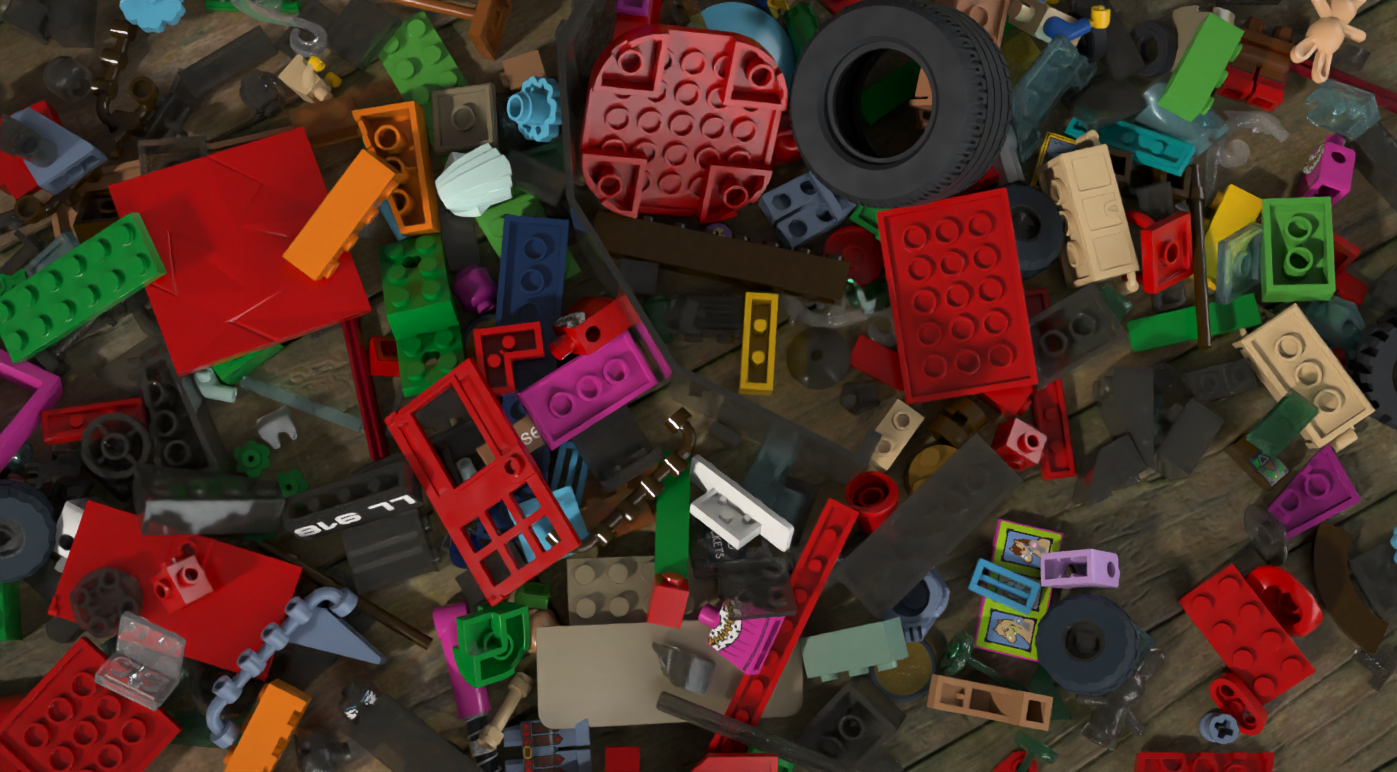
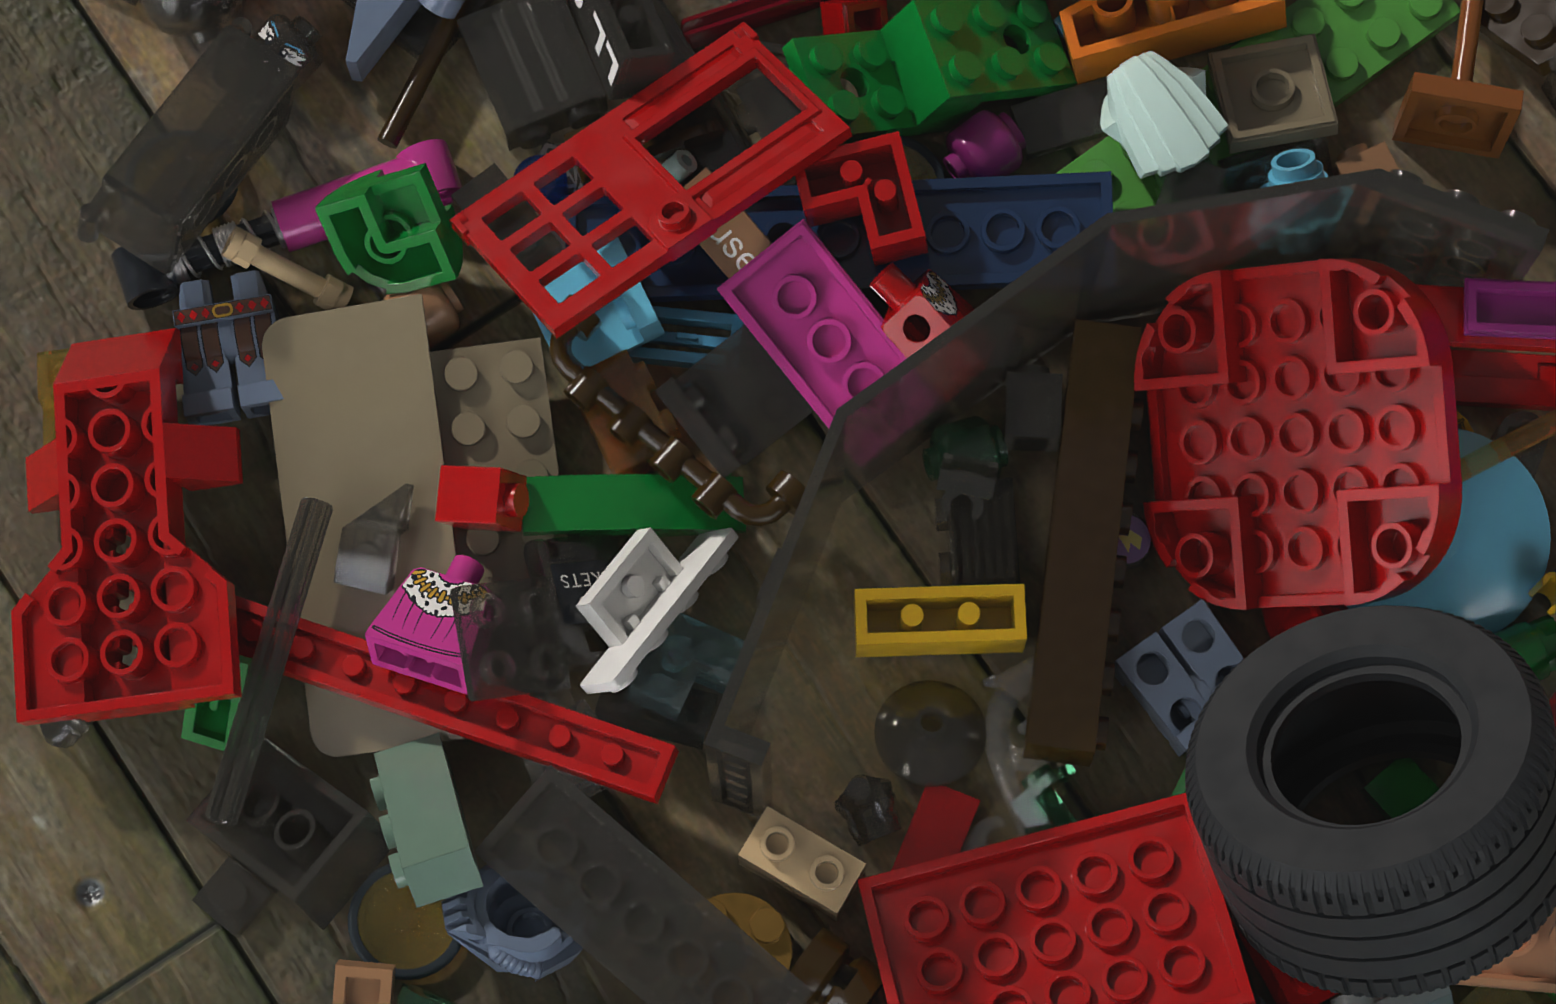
camera: 90 degrees right, 5 degrees down
bright green tile [514,581,552,610] -> none
red tile [822,225,884,289] -> none
red hat [844,471,902,544] -> none

